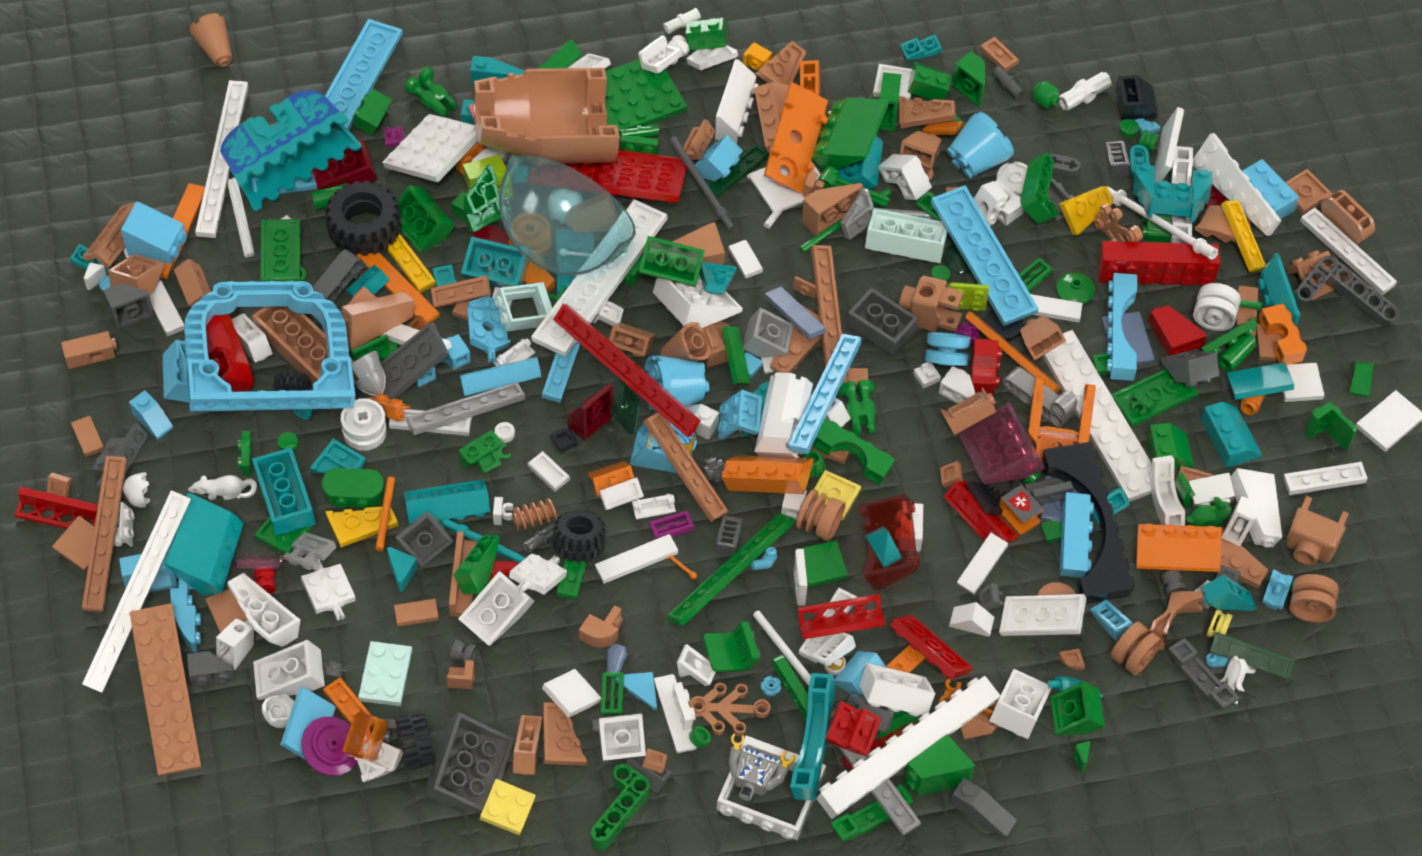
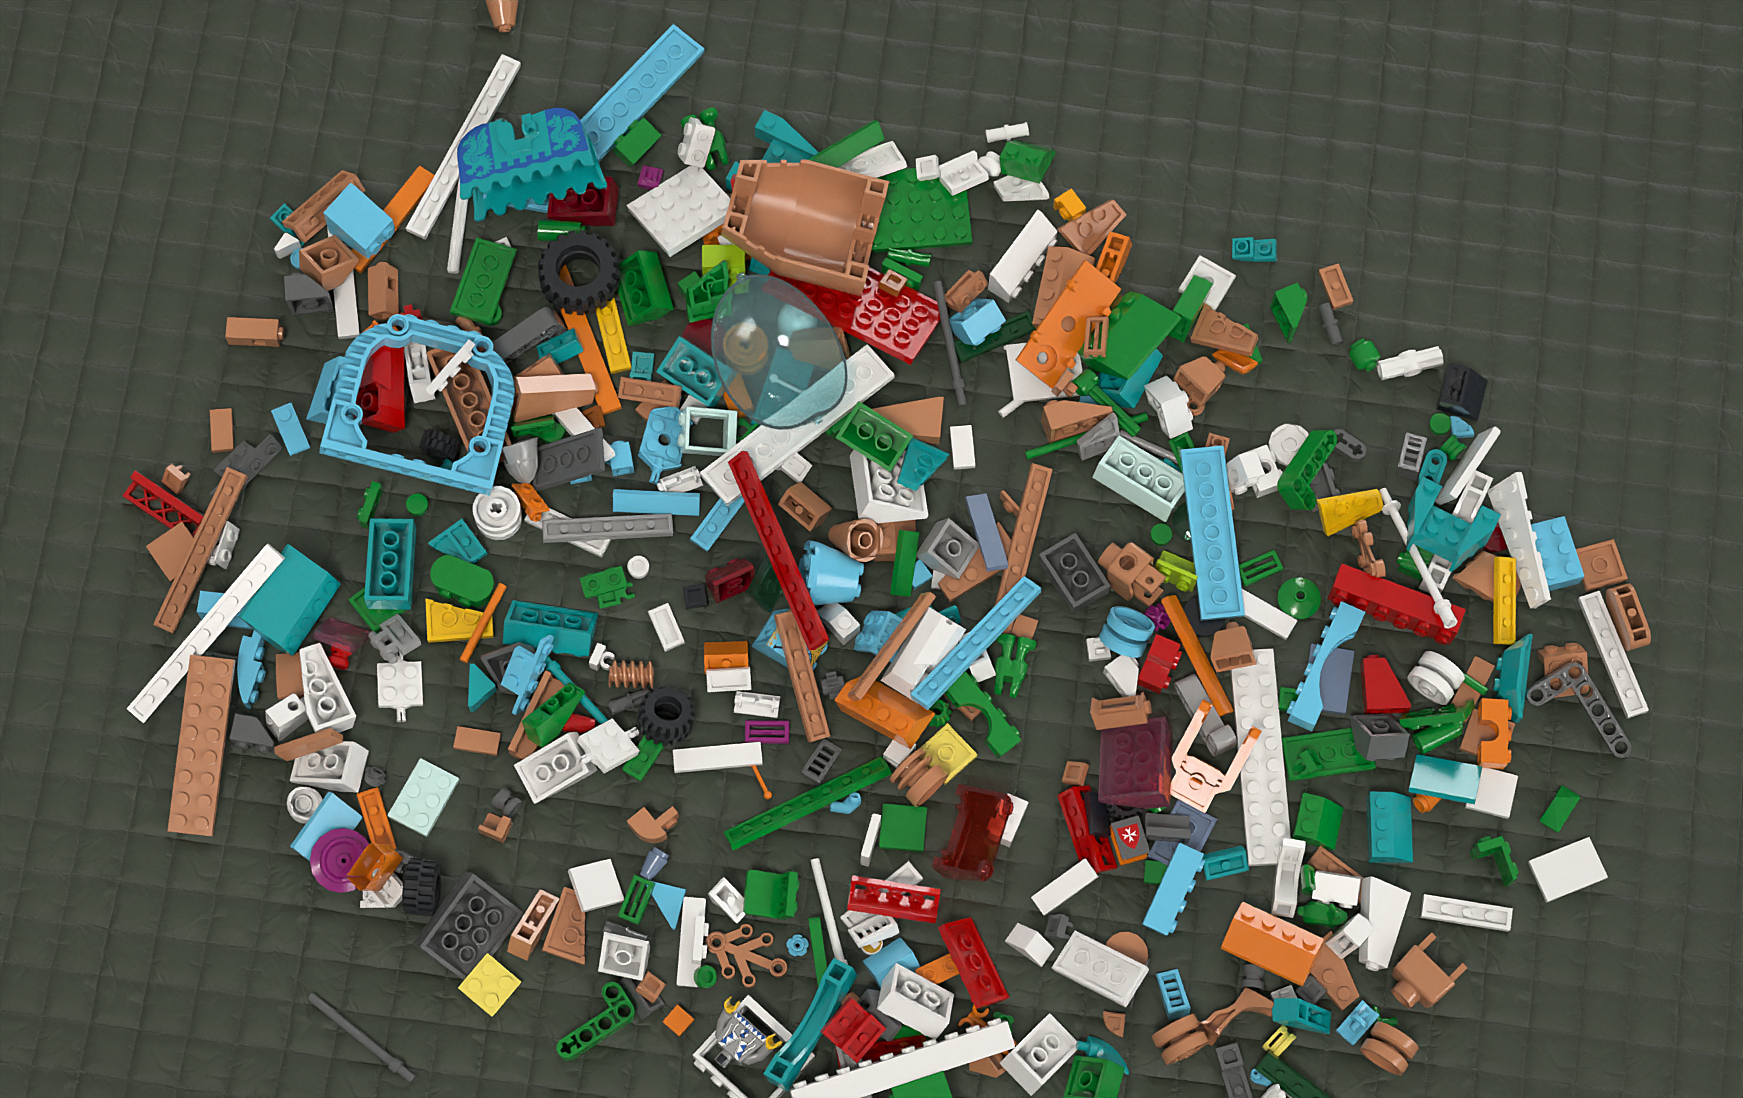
camera: 20 degrees right, 15 degrees up
white hair [123,472,150,508] -> none
white animal [188,475,257,500] -> none
teal slope [866,526,902,568] -> none
green slope [907,62,952,100] -> none
medium azure cone [946,112,1014,179] -> none
black arch [1041,442,1135,604] -> none
none -> nougat tile [274,728,343,761]
none -> white plate [425,340,475,396]
none -> medium azure bracket [500,635,554,715]
none -> orange tile [662,1005,695,1037]
none -> white bracket [678,117,715,168]
none -> nougat tile [848,592,936,701]
none -> plate [878,269,907,297]
none -> white tile [916,155,940,181]
none -> nougat tile [1084,317,1109,358]

